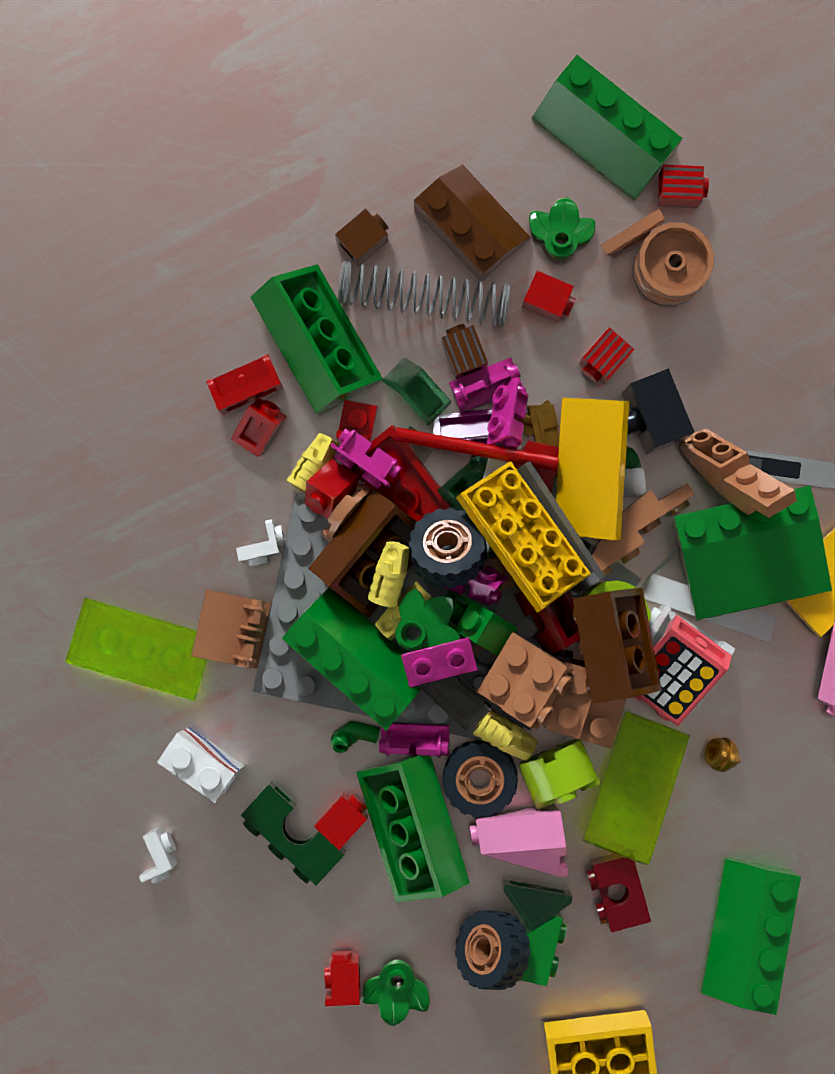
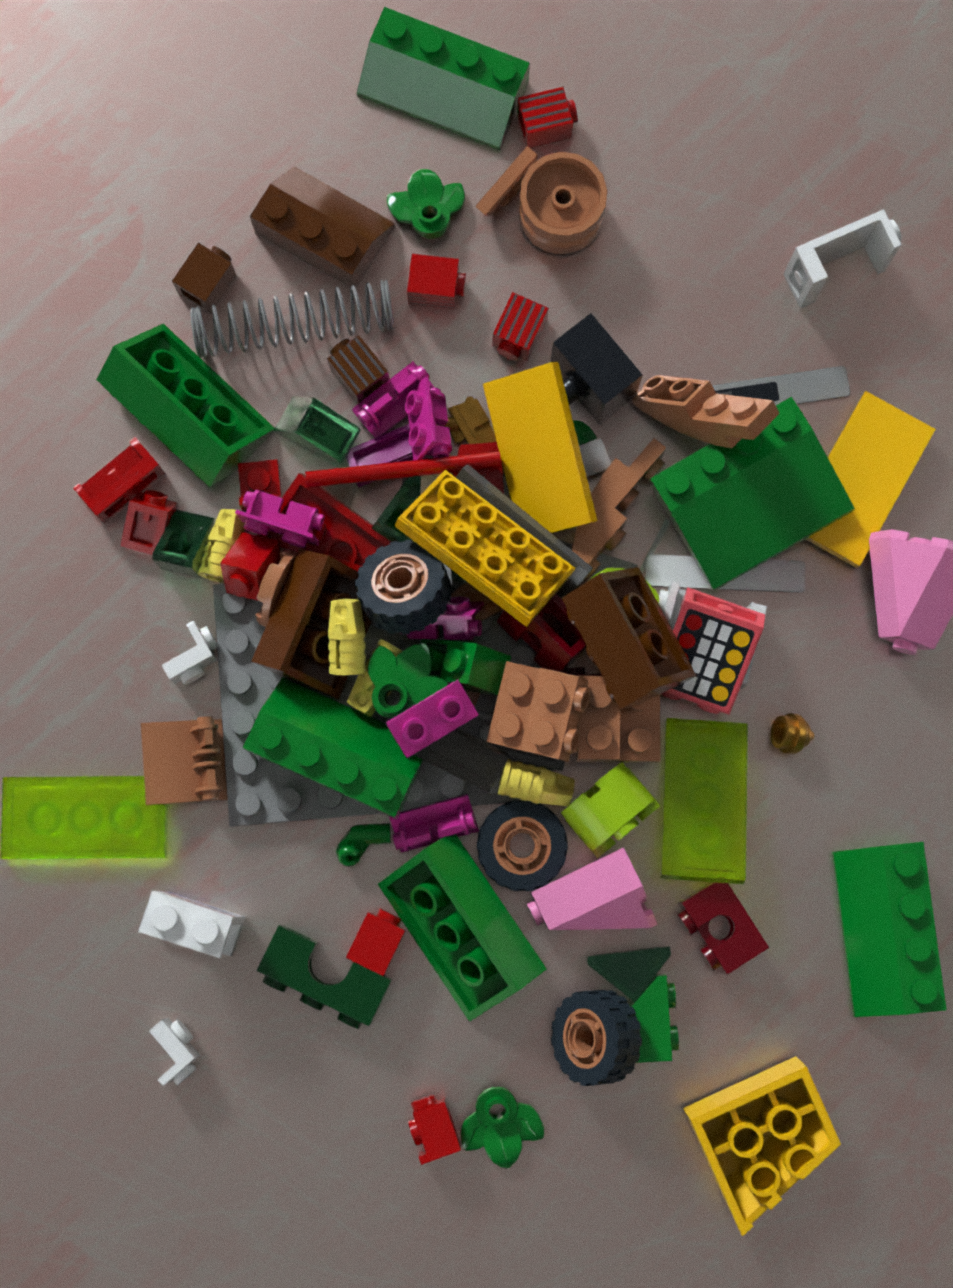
camera: 20 degrees left, 5 degrees down
none -> clear green slope [152,509,215,578]

